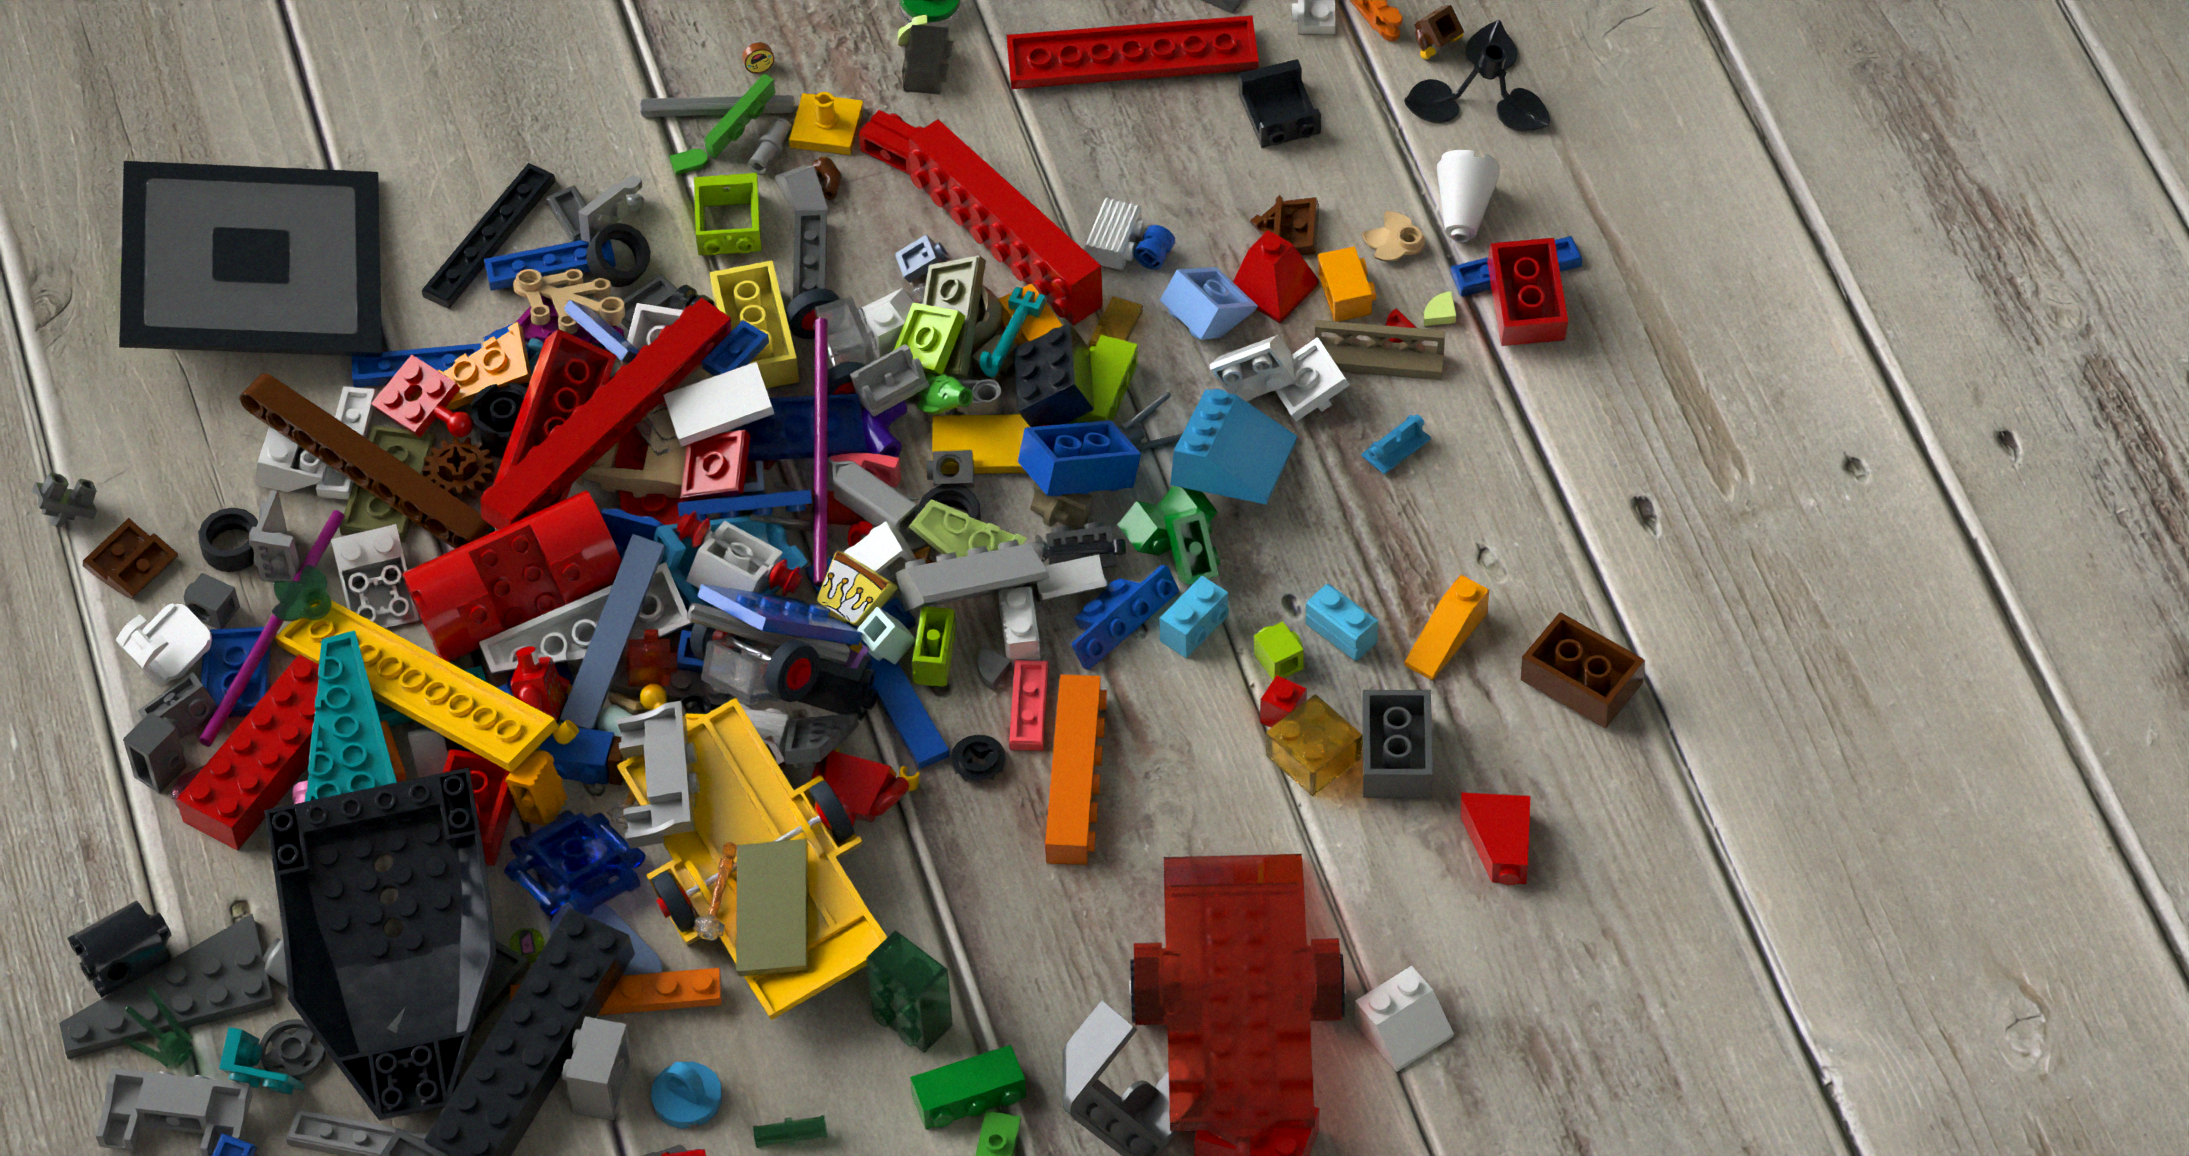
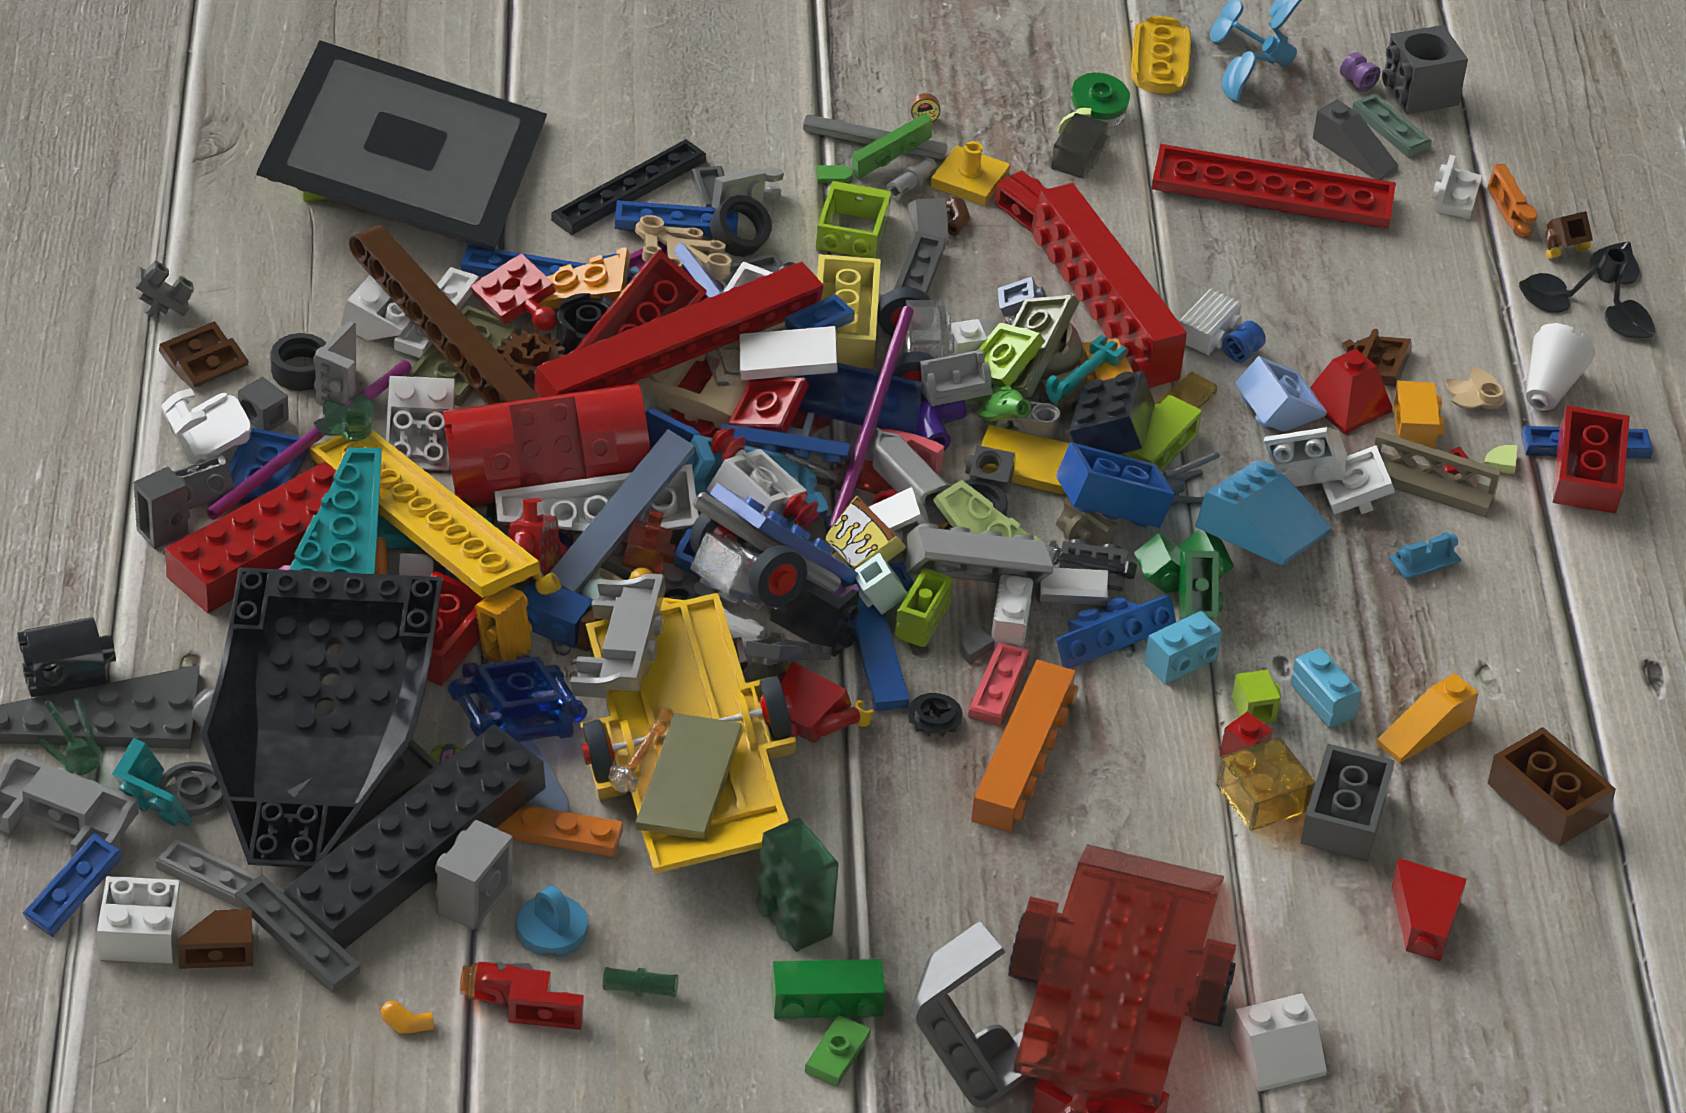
camera: 10 degrees right, 10 degrees down
black panel [1238,59,1321,148] -> none

